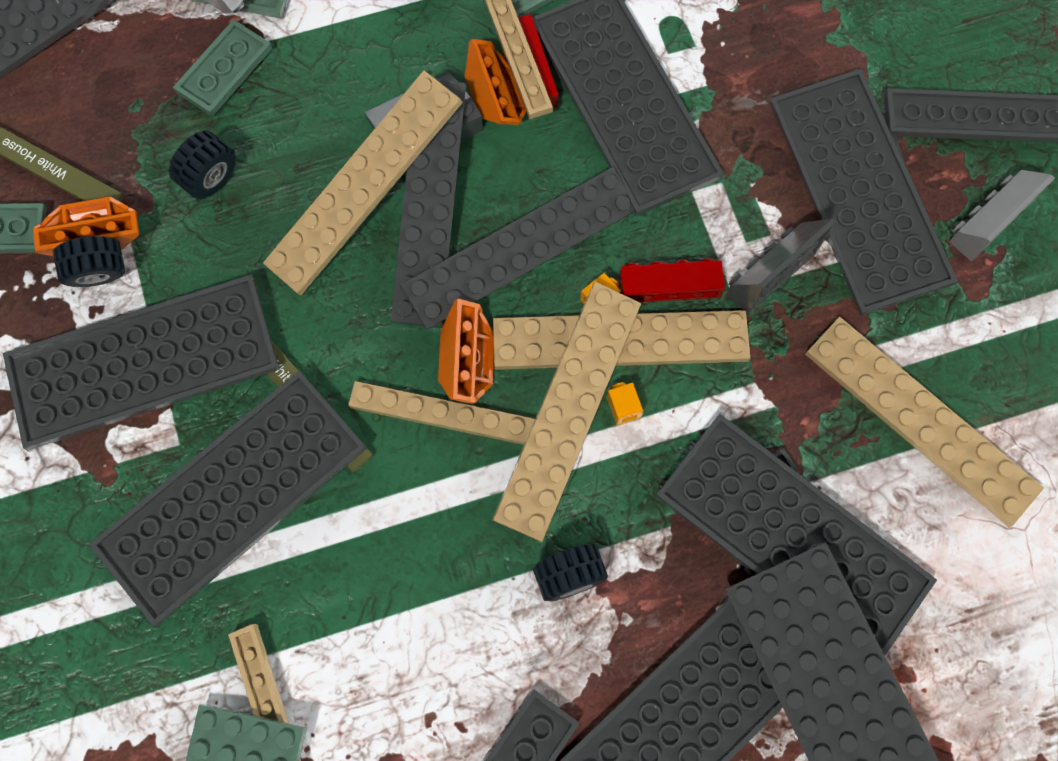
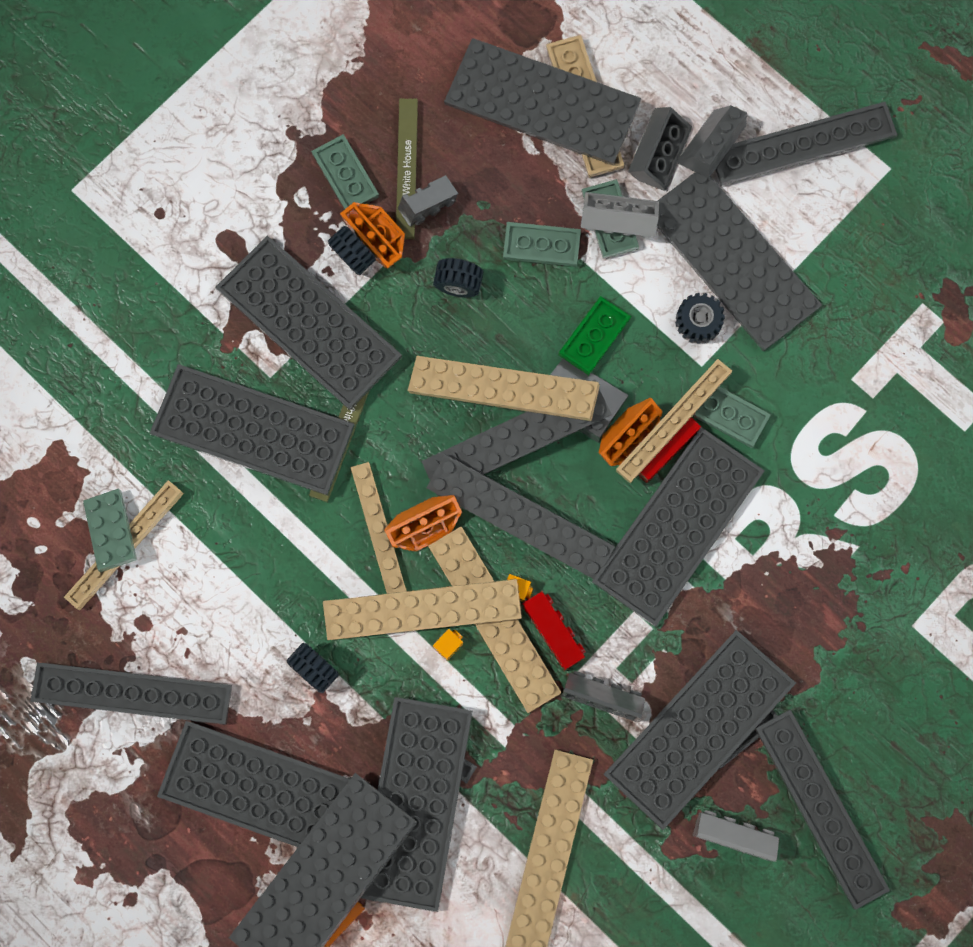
camera: 65 degrees right, 5 degrees up
none -> dark grey wedge [398,175,458,227]
none -> green tile [558,296,631,376]

